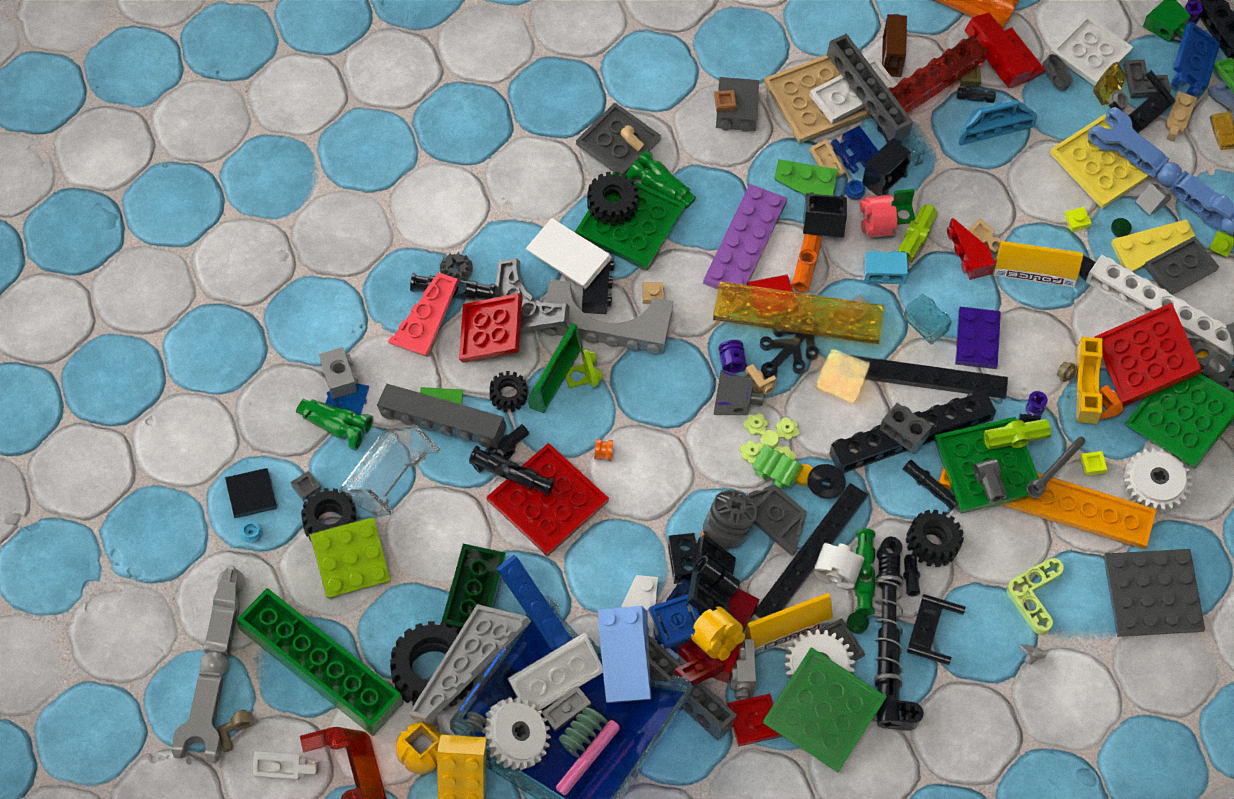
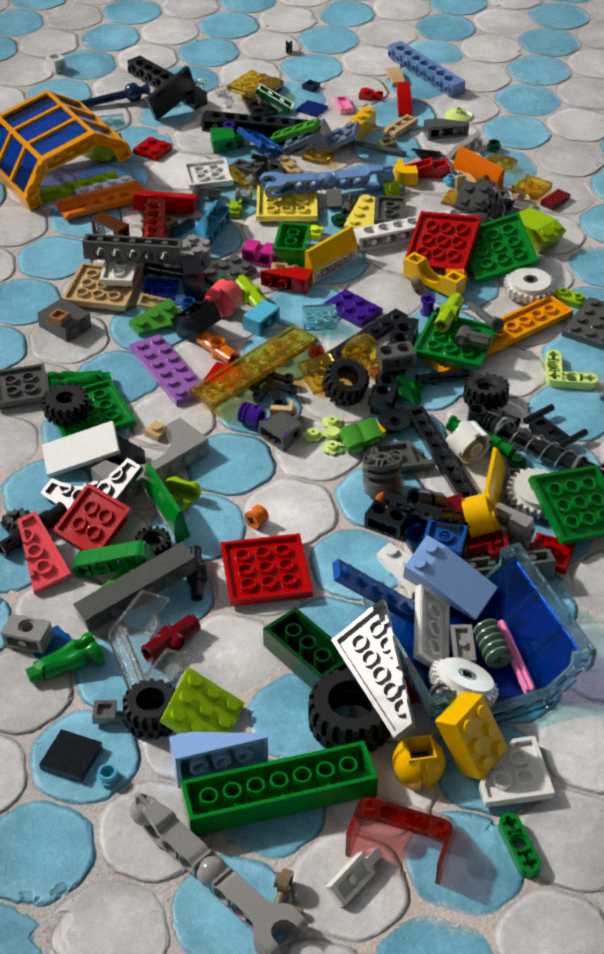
camera: 50 degrees left, 20 degrees down
black piece [469,445,555,497] -> none
tan arm [621,125,644,151] -> none
neon yellow plate [1080,451,1107,476] -> none
none -> green beam [72,540,156,578]
none -> dark red piece [141,614,201,662]
none -> light blue slope [169,731,268,787]
none -> light grey brick [182,235,211,269]
none -> dark grey plate [203,254,257,286]
none -> lime plate [226,199,242,218]
none -> light grey bush [235,187,253,203]
none -> dark pink brick [242,239,278,268]
none -> green slope [273,222,311,267]
none -> clear red plate [308,344,325,360]
none -> black tyre [321,357,370,407]
none -> dark grey axle [340,193,356,216]
none -> clear yellow brick [341,333,378,371]
none -> green plate [396,375,423,406]
none -> lime plate [554,288,586,309]

